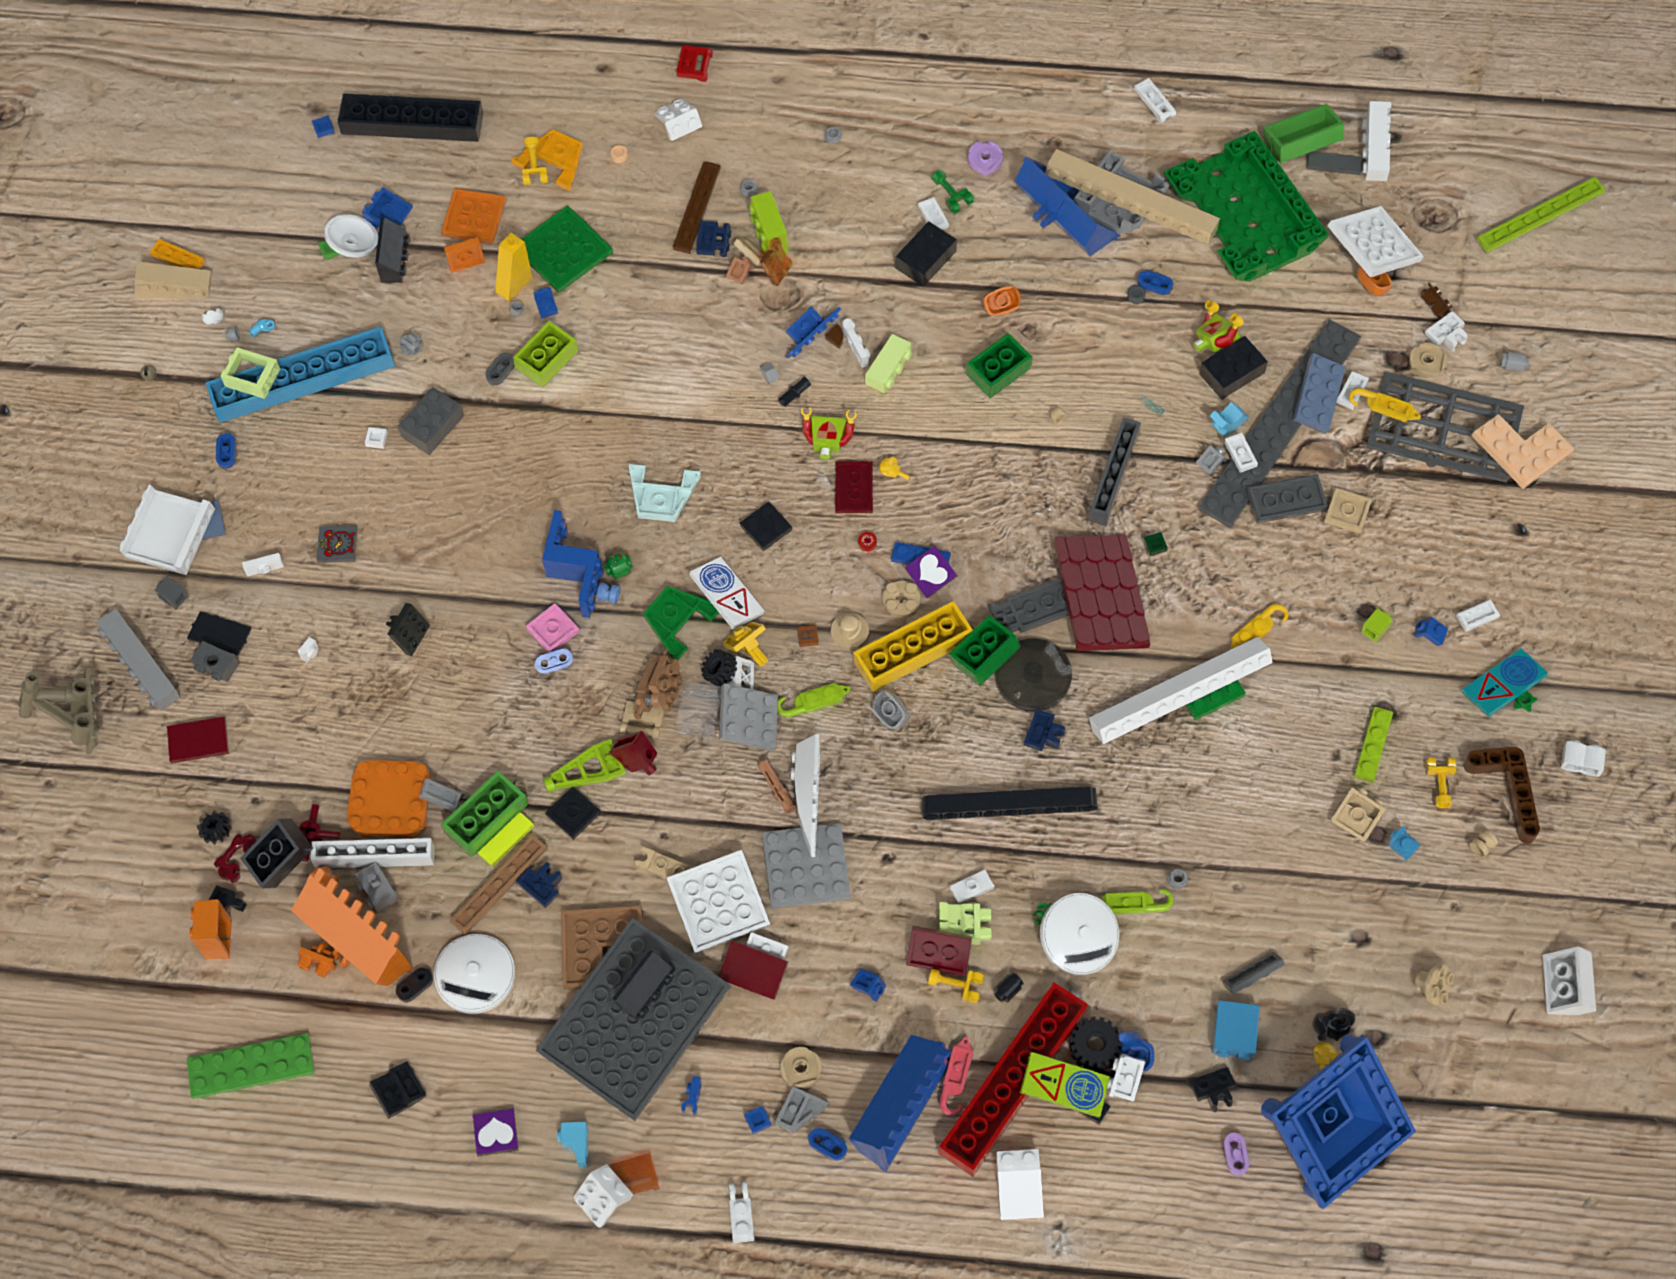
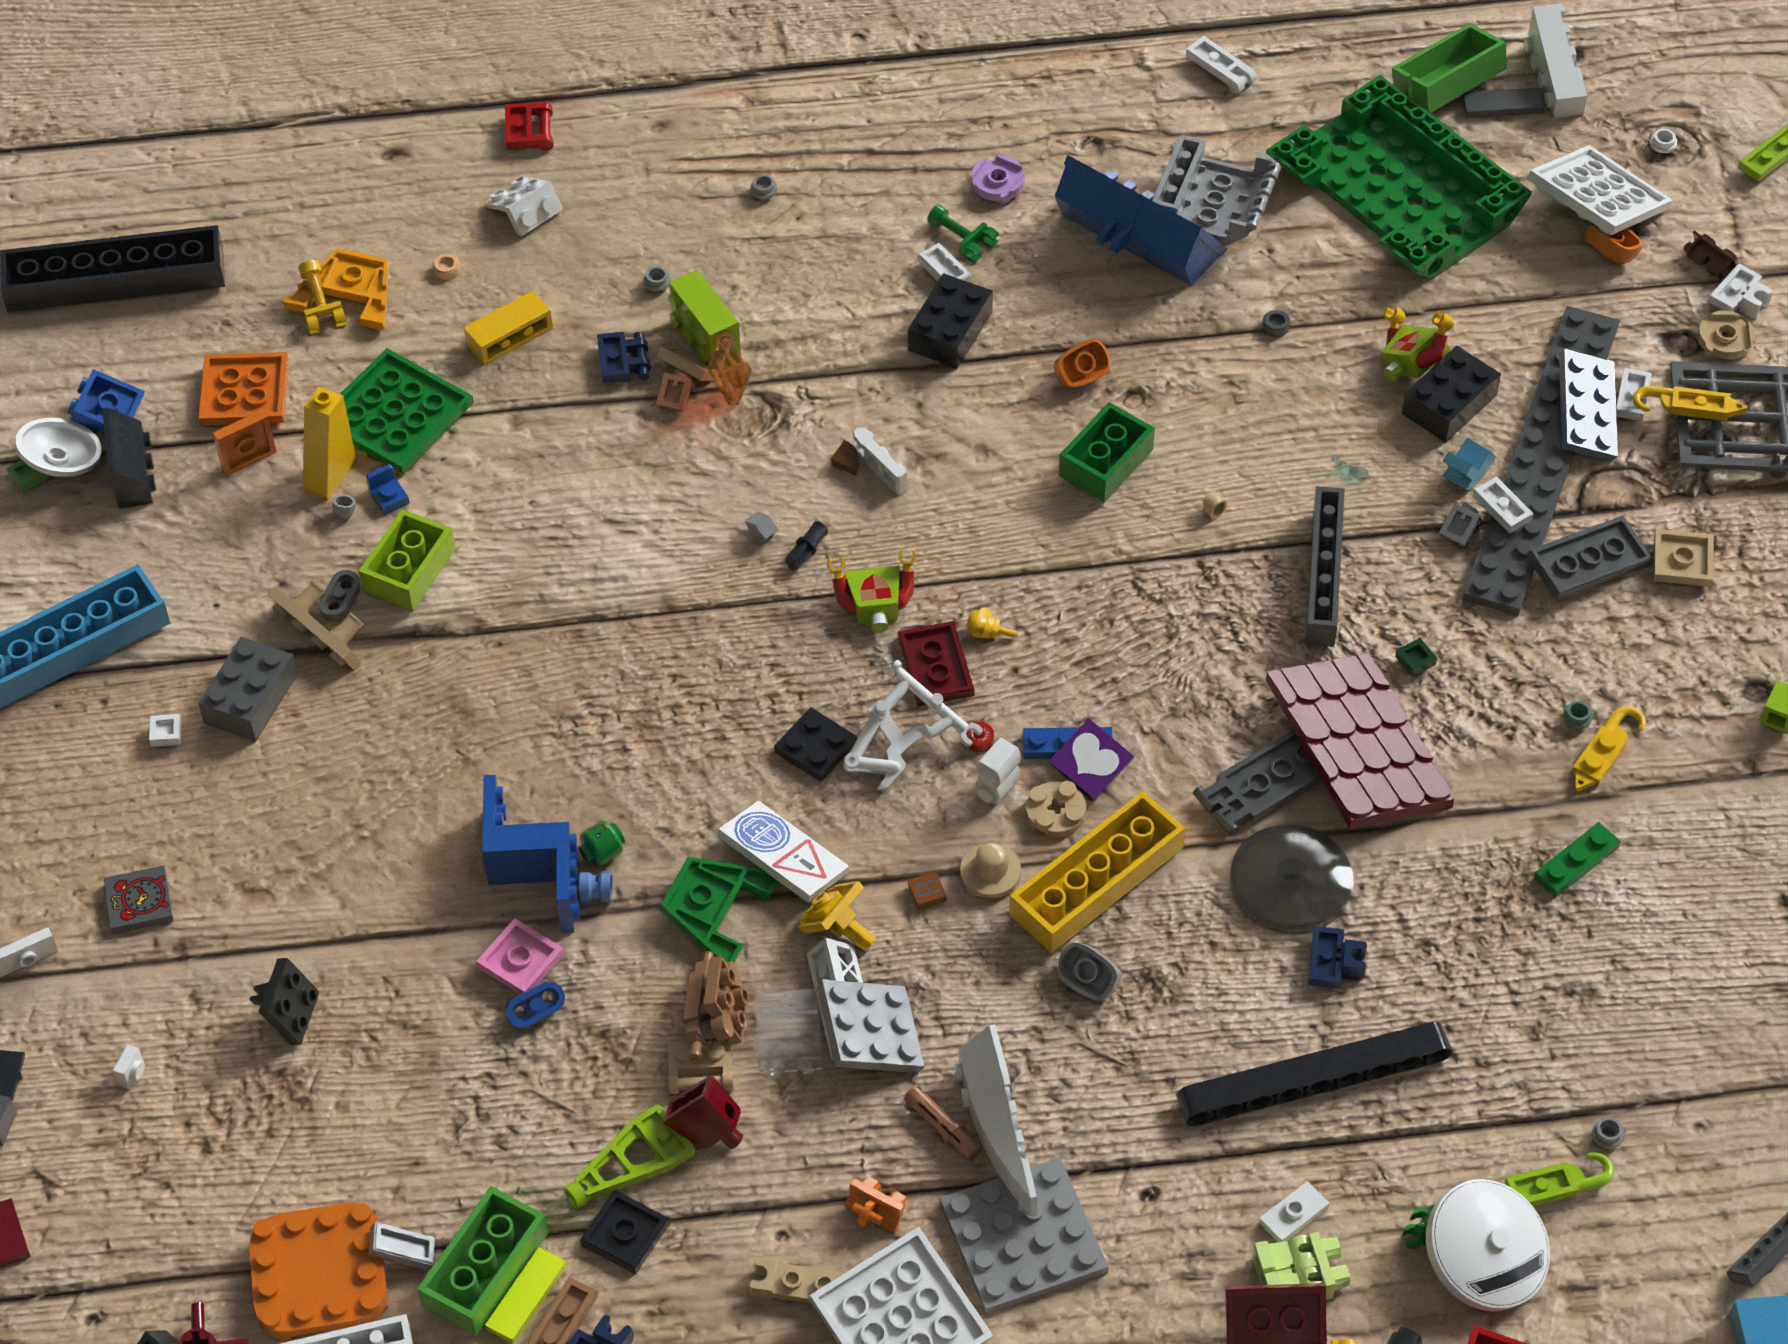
camera: 15 degrees left, 10 degrees down
light grey gear [400,333,422,356] -> none
light aqua wing [629,464,701,522] -> none
reddish brown tile [673,161,721,254] -> none
black tyre [701,649,737,687] -> none
lime plate [777,682,851,717] -> none
blue bracket [785,307,841,359] -> none
yellowish green brick [865,334,913,394] -> none
green brick [949,615,1020,686] -> none
tan brick [1046,149,1220,245] -> none
white brick [1089,637,1273,744] -> none
blue plate [1137,270,1173,295] -> none
none -> tan plate [267,580,364,670]
none -> yellow brick [463,290,553,365]
none -> white piece [843,660,983,792]
none -> orange hips [845,1176,907,1233]
none -> white brick [975,737,1021,805]
none -> sand green plate [1563,701,1593,729]
none -> white plate [1650,129,1677,153]

